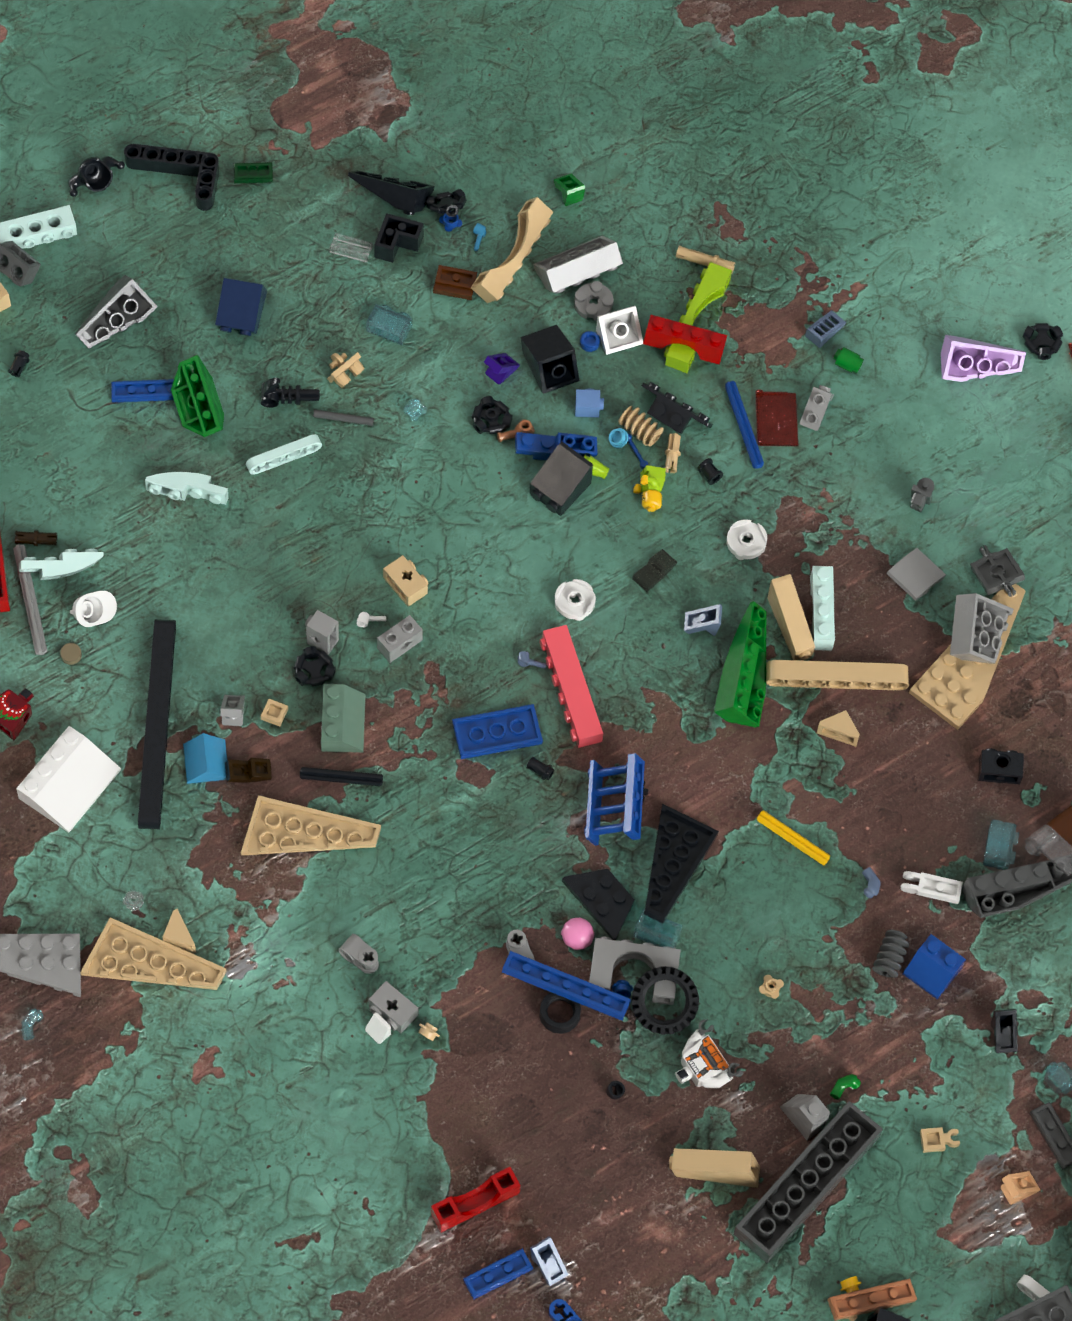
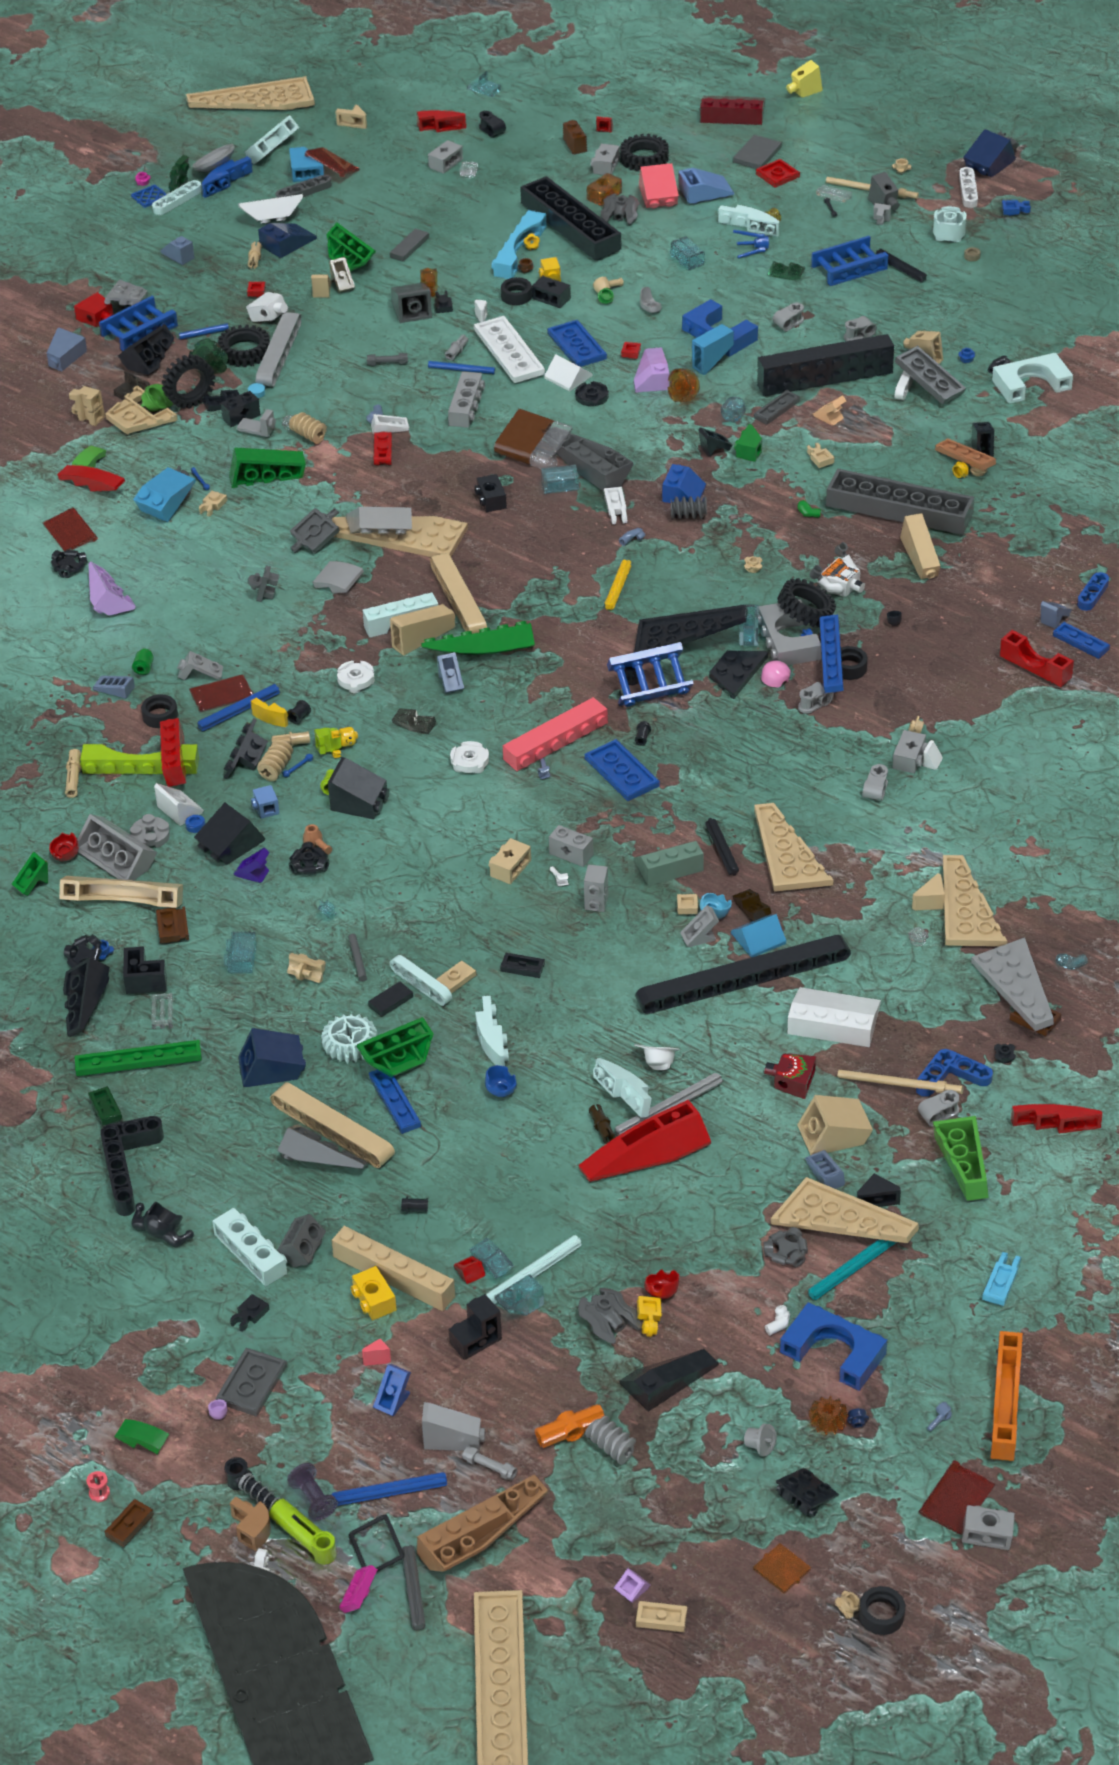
camera: 105 degrees left, 20 degrees down
dark tan tile [60,643,82,665] -> none
black piece [261,377,320,408] -> none
black piece [293,646,336,687] -> none
dark azure hand [473,223,486,251] -> none
blue slope [515,432,598,460] -> none
medium azure plate [609,428,628,448] -> none
light grey slope [780,1094,830,1141] -> none
tan slope [817,710,860,747] -> none
none -> red hair [49,832,79,861]
none -> green plate [74,1040,202,1076]
none -> black tyre [141,694,178,728]
none -> yellow slope [251,697,288,727]
none -> tan beam [270,1082,395,1168]
none -> light aqua gear [321,1013,377,1064]
none -> black tile [368,981,413,1017]
none -> tan plate [436,961,476,994]
none -> blue hair [485,1065,517,1097]
none -> black tile [500,953,545,978]
none -> medium azure hair [700,893,732,919]
none -> green slope [734,424,762,462]

